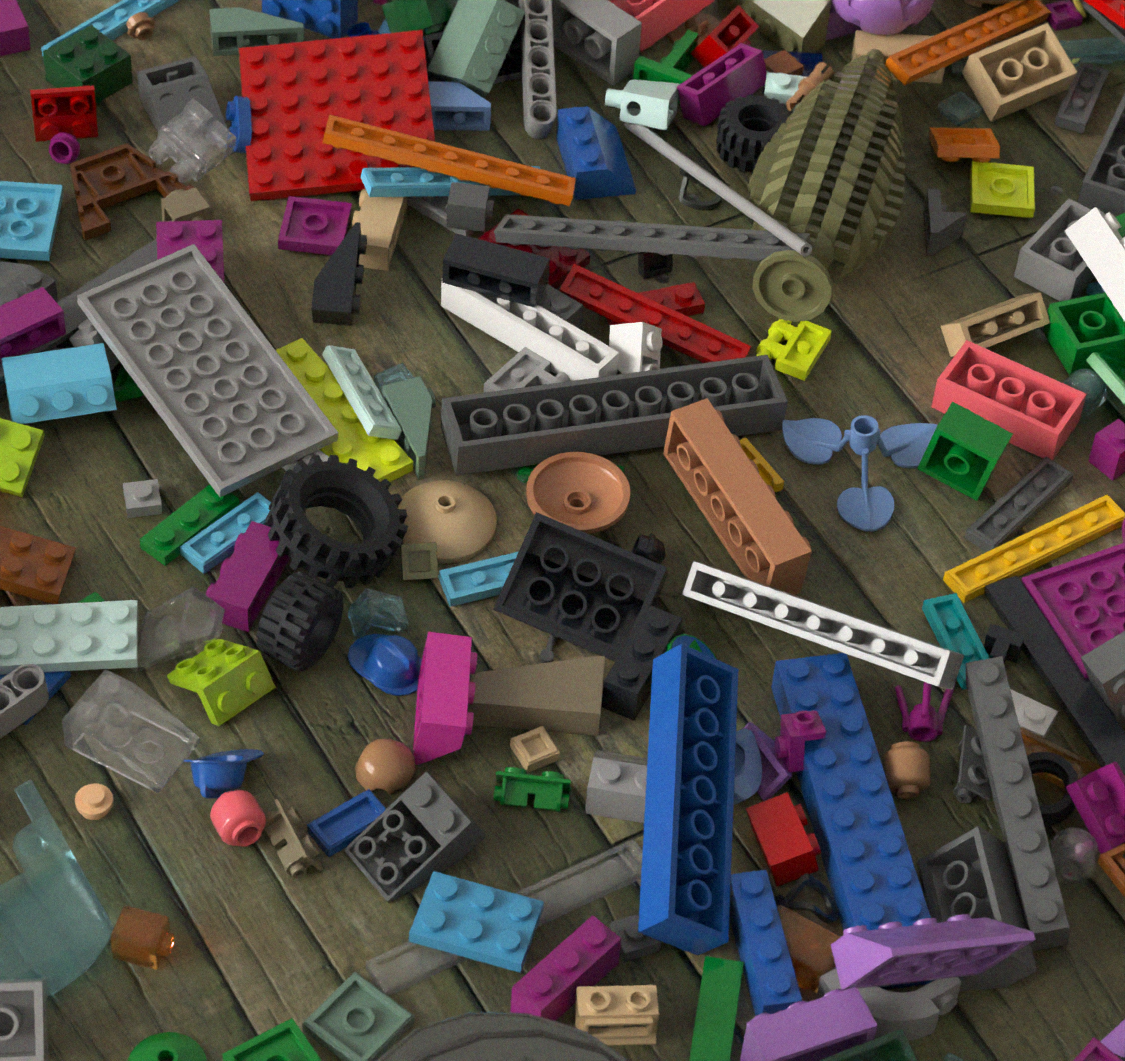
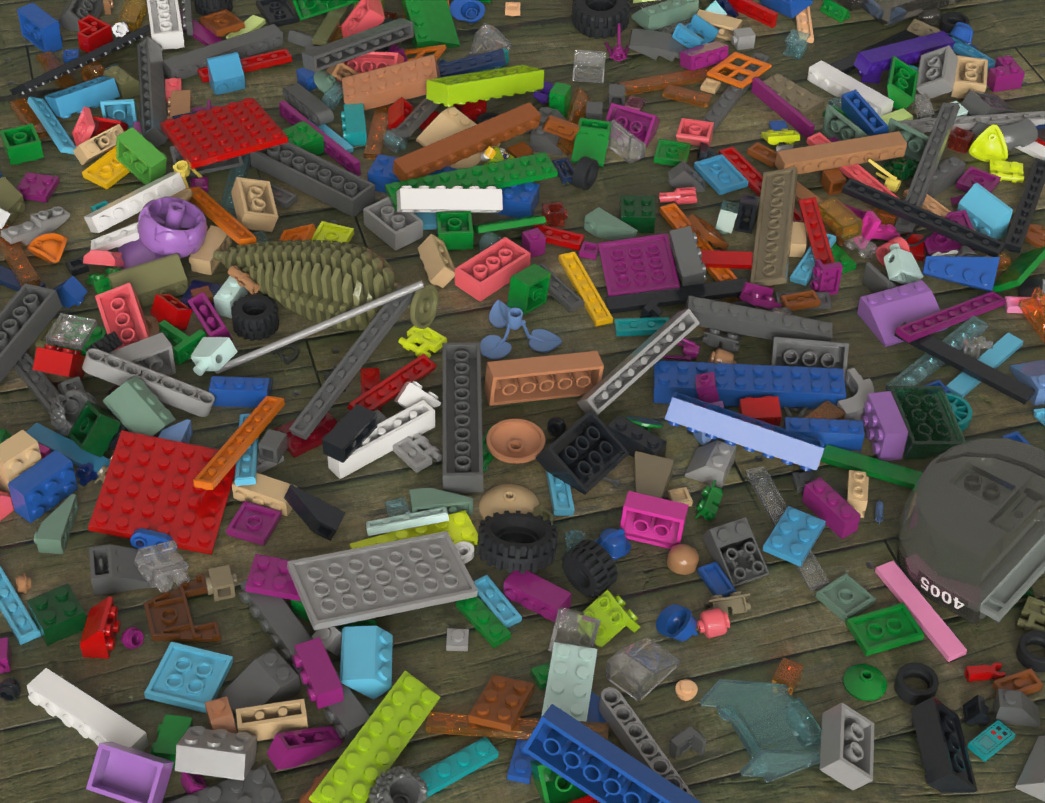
camera: 75 degrees left, 5 degrees down
medium lavender slope [831,914,1035,991] -> none

